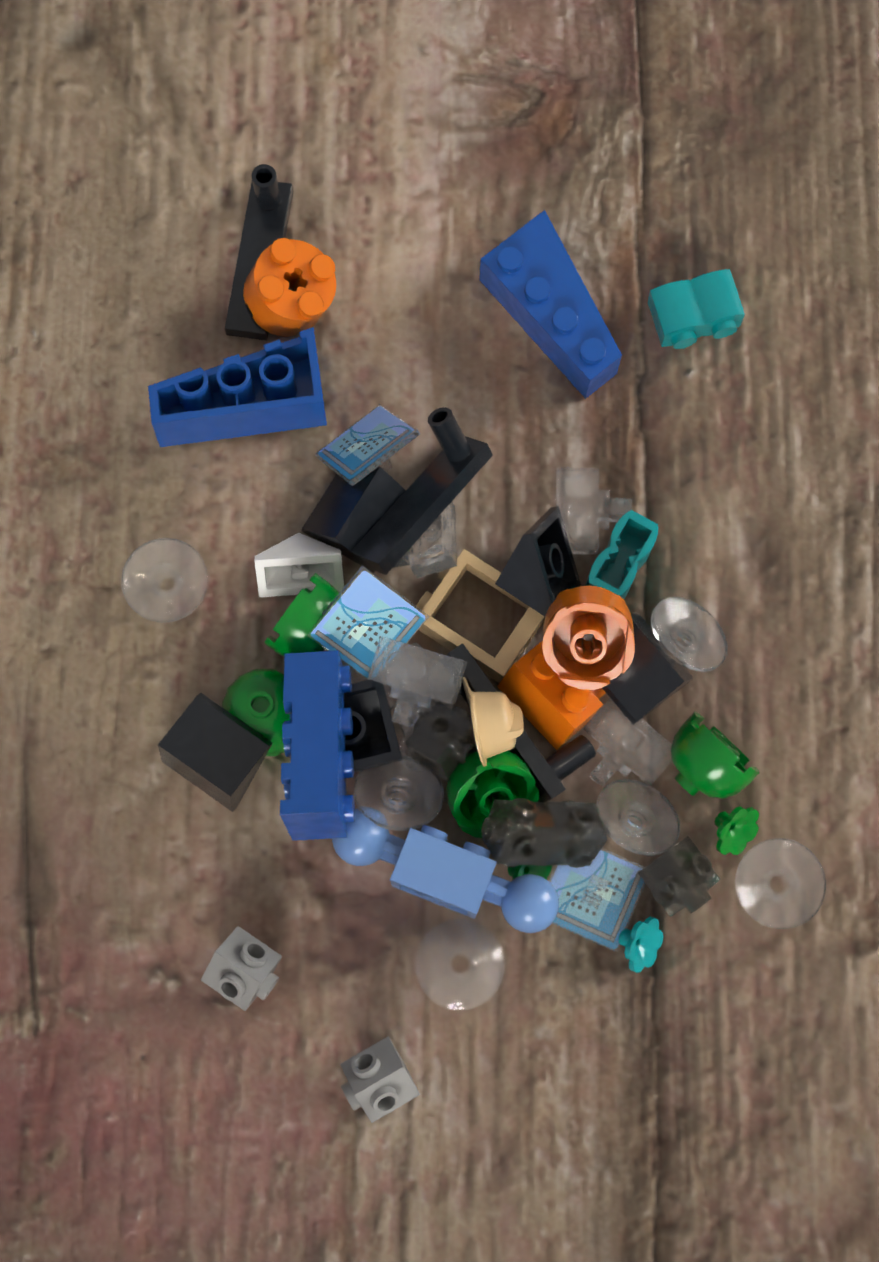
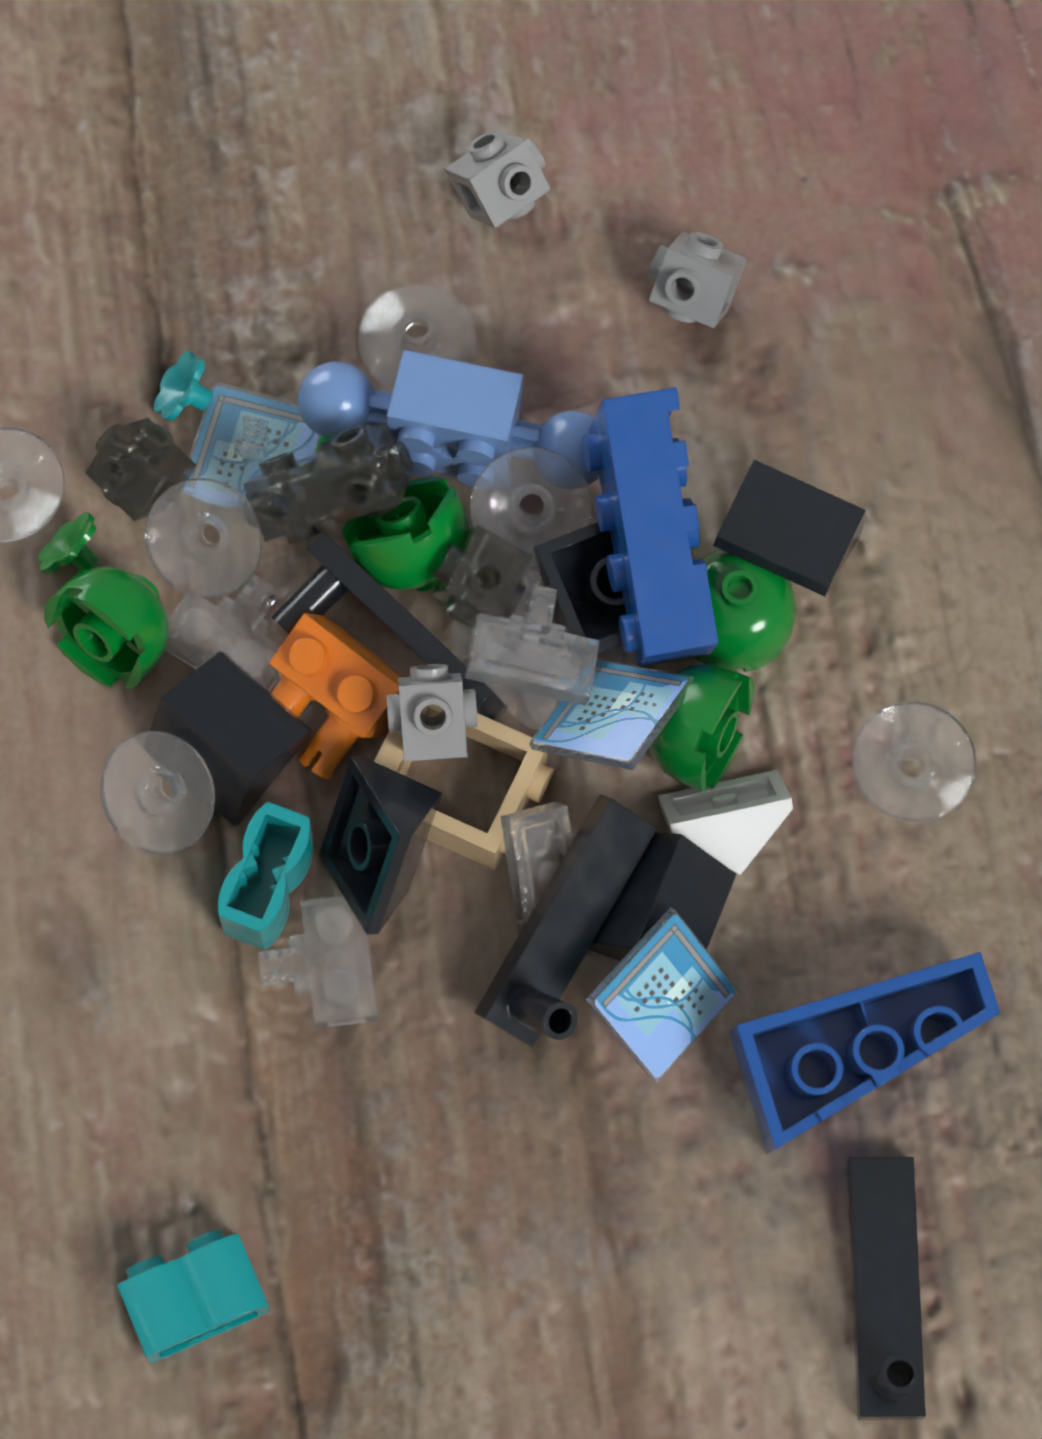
camera: 170 degrees right, 5 degrees down
orange brick [243,238,337,337] -> none
tan piece [462,677,524,767] -> none
blue wedge [479,210,622,399] -> none
orange brick [542,586,635,690] -> none
none -> light grey brick [387,664,478,762]

